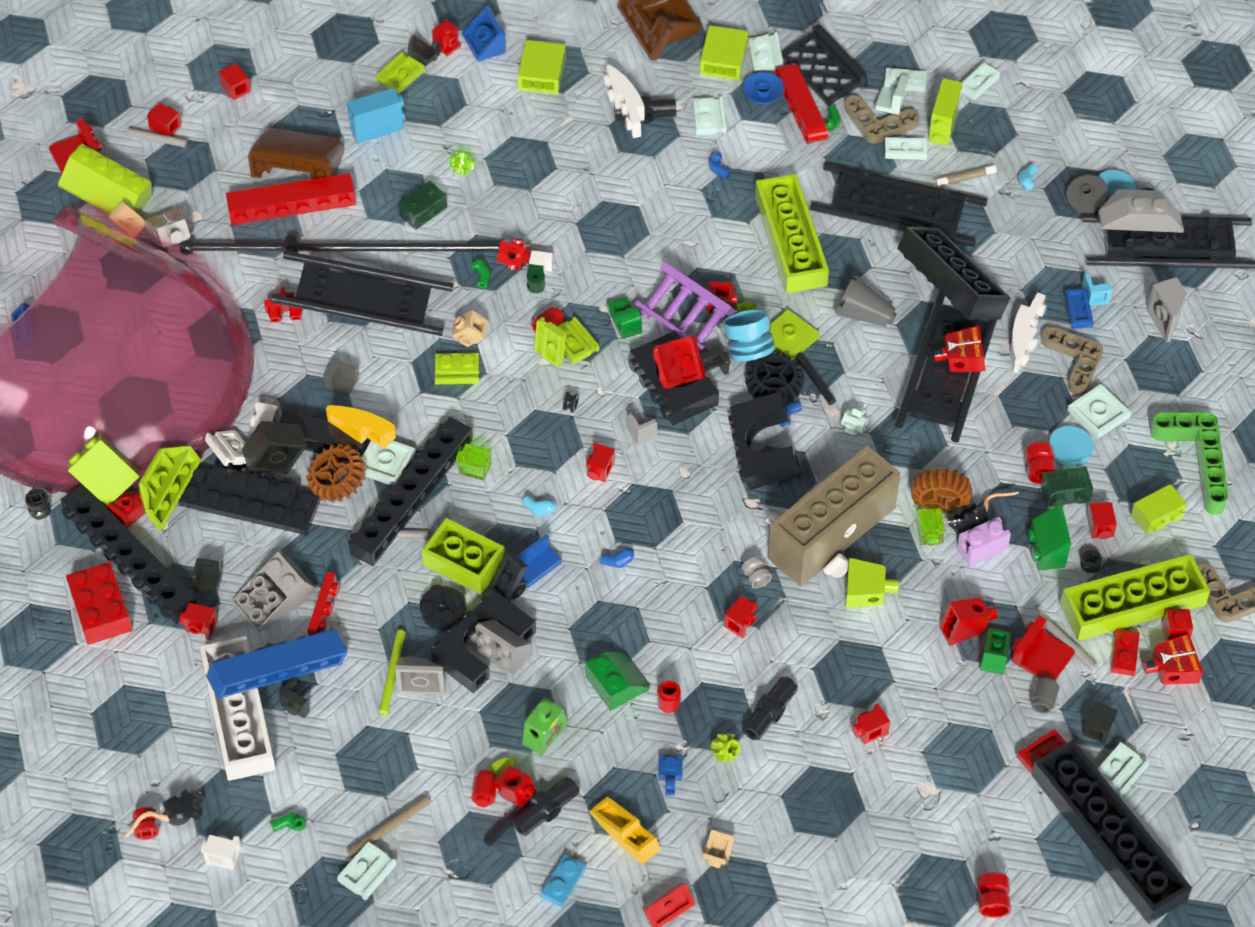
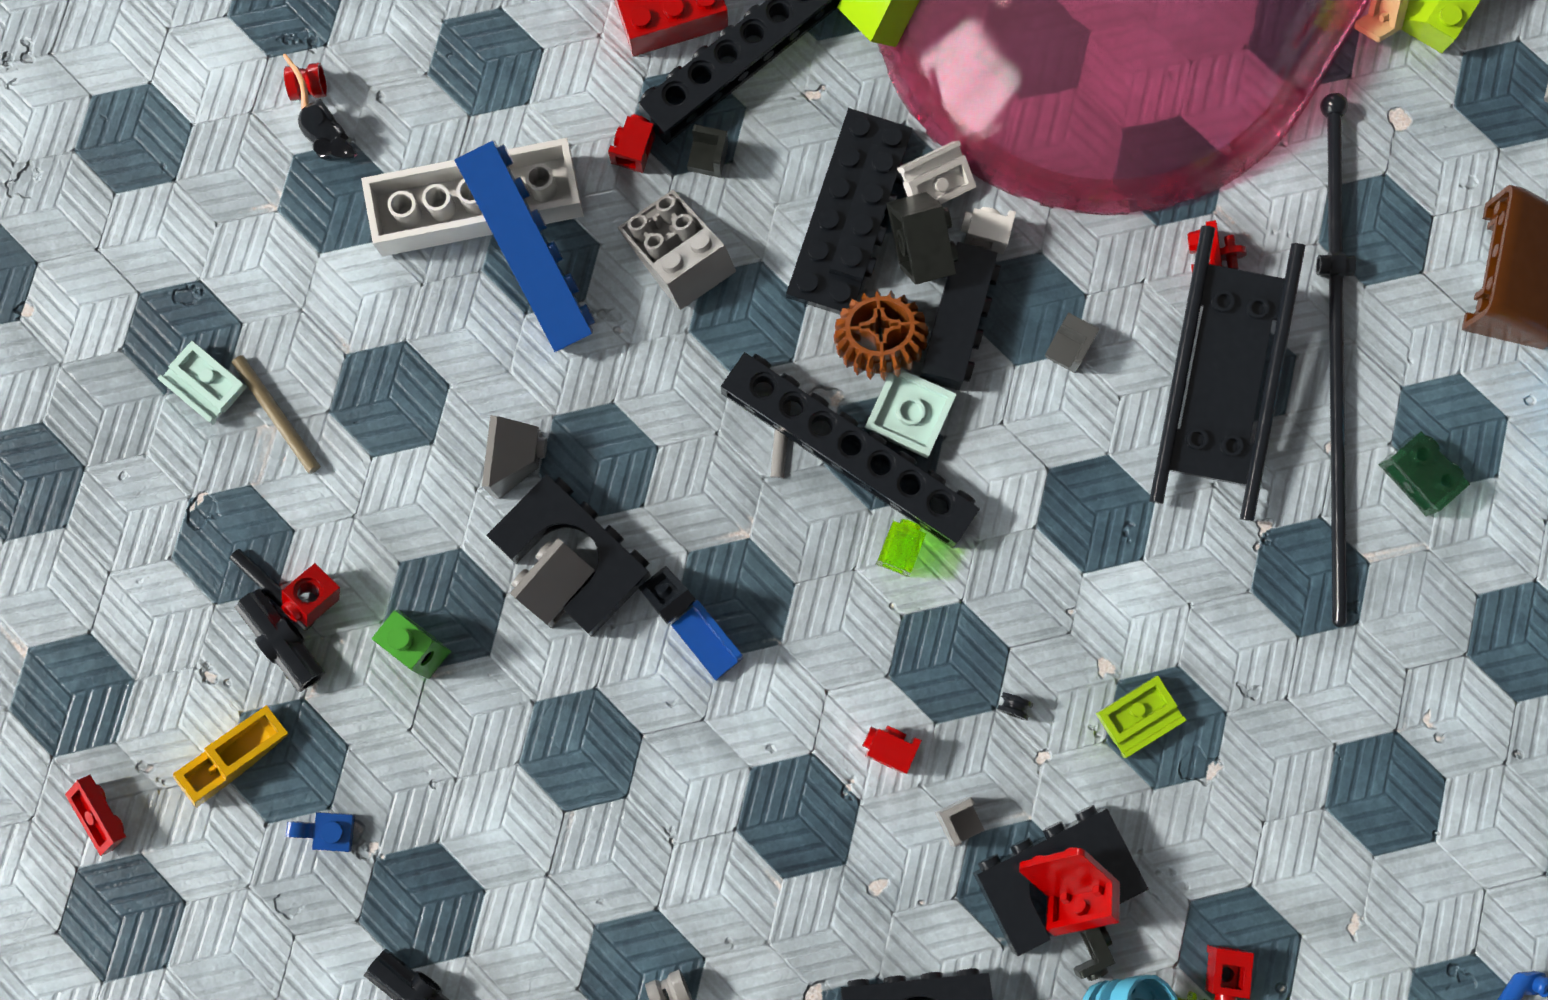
camera: 90 degrees right, 25 degrees up
red brick [107,491,145,529] -> none
lime wedge [139,446,201,530] -> none
light grey torso [144,207,191,247] -> none
white brick [201,835,241,870] -> none
red brick [226,173,356,225] -> none
green arm [270,812,306,832] -> none
pearl dark grey bracket [279,677,310,718] -> none
red plate [307,572,340,636] -> none
yellow slope [326,405,396,449] -> none
lime bar [379,630,406,715] -> none
black plate [419,584,466,630] -> none
lime brick [422,518,505,595] -> none
lime plate [435,353,479,385] -> none
clear neon green gear [449,151,475,175] -> none
tan brick [452,310,488,347] -> none
green arm [471,259,491,289] -> none
red brick [471,770,497,807] -> none
lime tile [488,758,517,778] -> none
red brick [496,238,531,270] -> none
medium azure arm [522,495,556,516] -> none
leg [526,251,553,294] -> none
red brick [531,307,564,333] -> none
lime plate [534,317,567,367] -> none
dark azure plate [541,854,586,908] -> none
green slope [585,652,650,711] -> none
arm [601,547,634,568] -> none
green plate [606,296,642,339] -> none
medium lavender fence [635,262,737,352] -> none
red brick [657,680,681,713] -> none
tan bracket [702,830,735,868] -> none
lime gear [711,733,740,762] -> none
red brick [724,596,758,638] -> none

